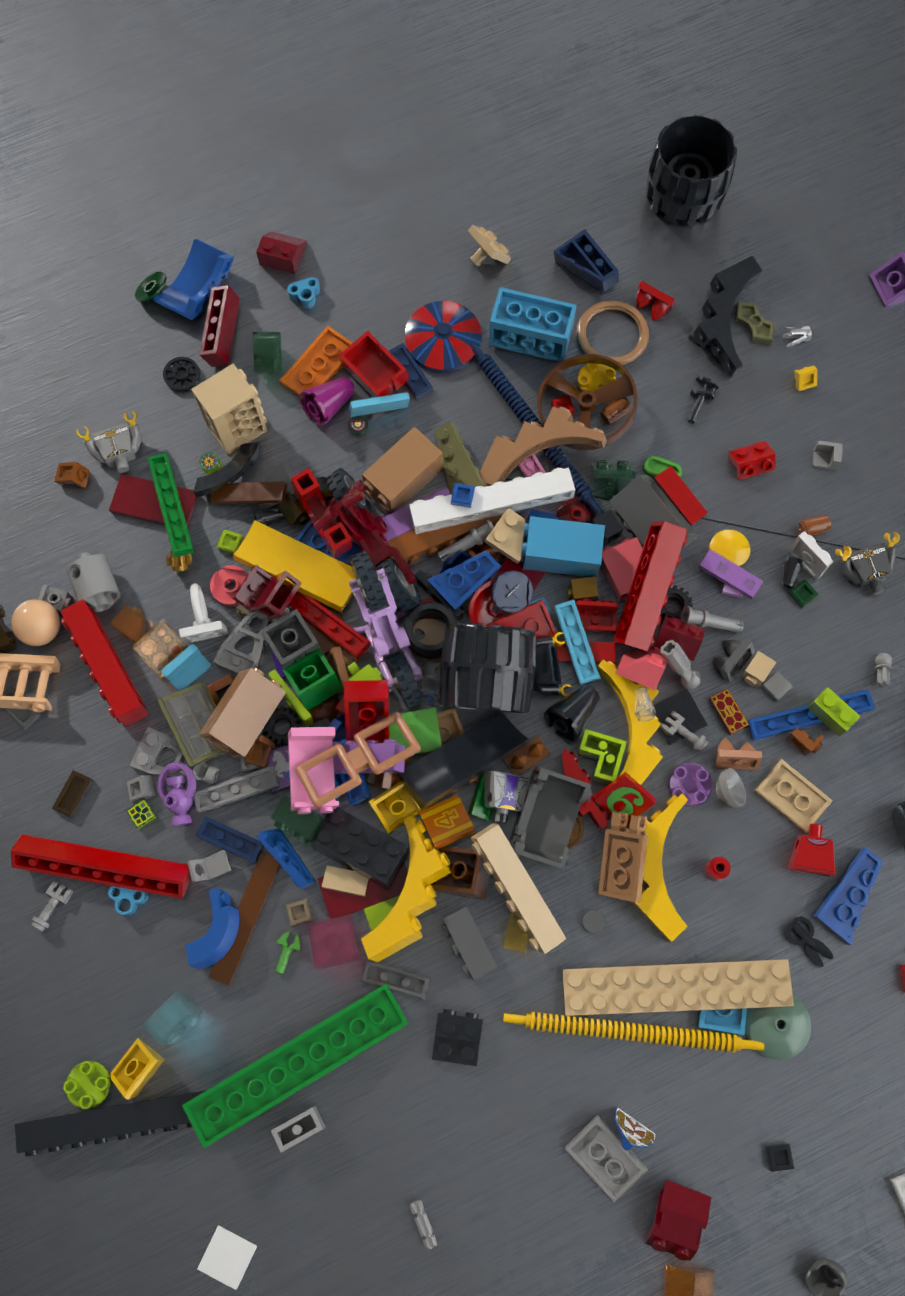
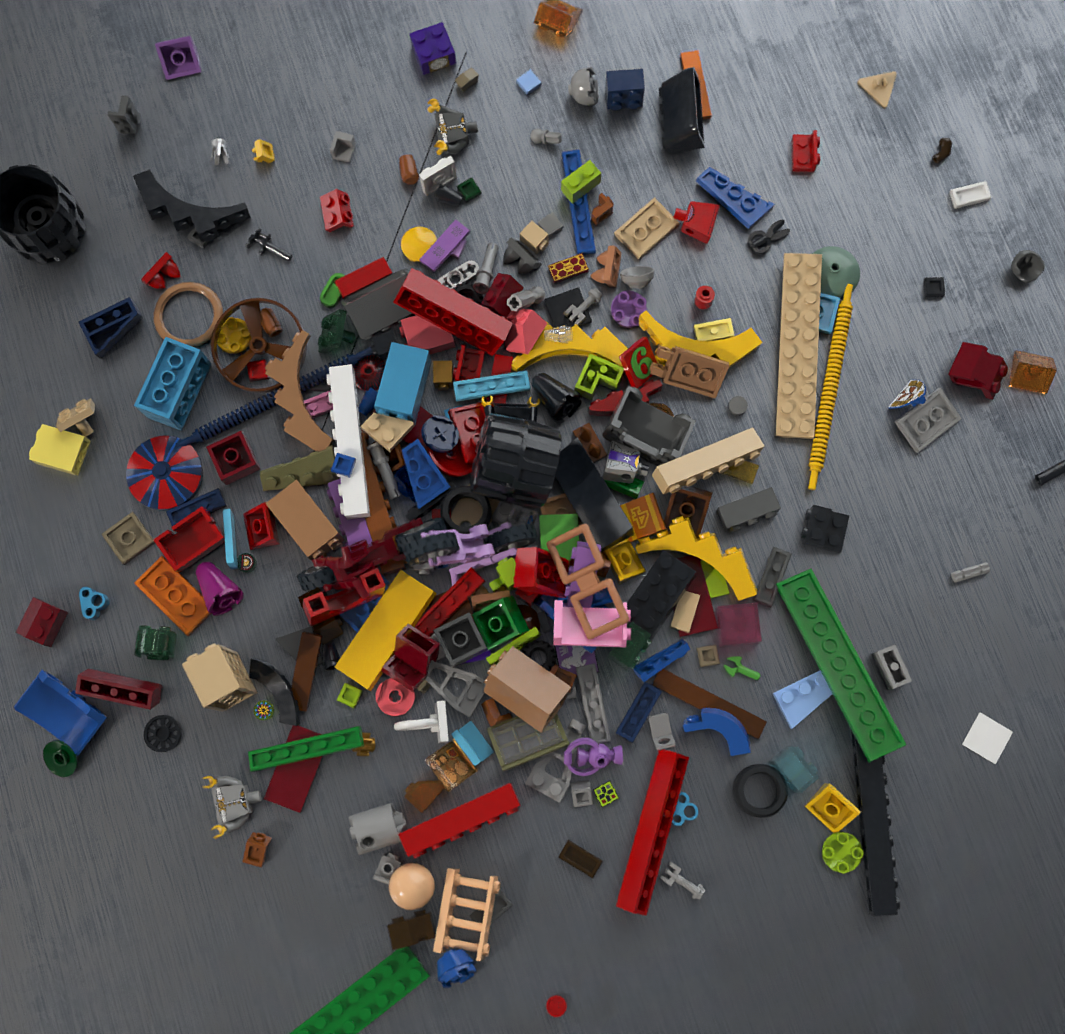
camera: 80 degrees left, 5 degrees up
olive tile [735,301,774,344] -> none
none -> light yellow brick [29,424,91,476]
none -> dark tan tile [101,512,155,565]
none -> dark grey bracket [107,95,141,134]
none -> dark red brick [206,431,261,485]
none -> red slope [243,502,280,550]
none -> white beam [437,261,479,289]
none -> light yellow plate [693,318,735,341]
none -> black tyre [733,764,788,818]
none -> light blue wing [773,670,832,729]

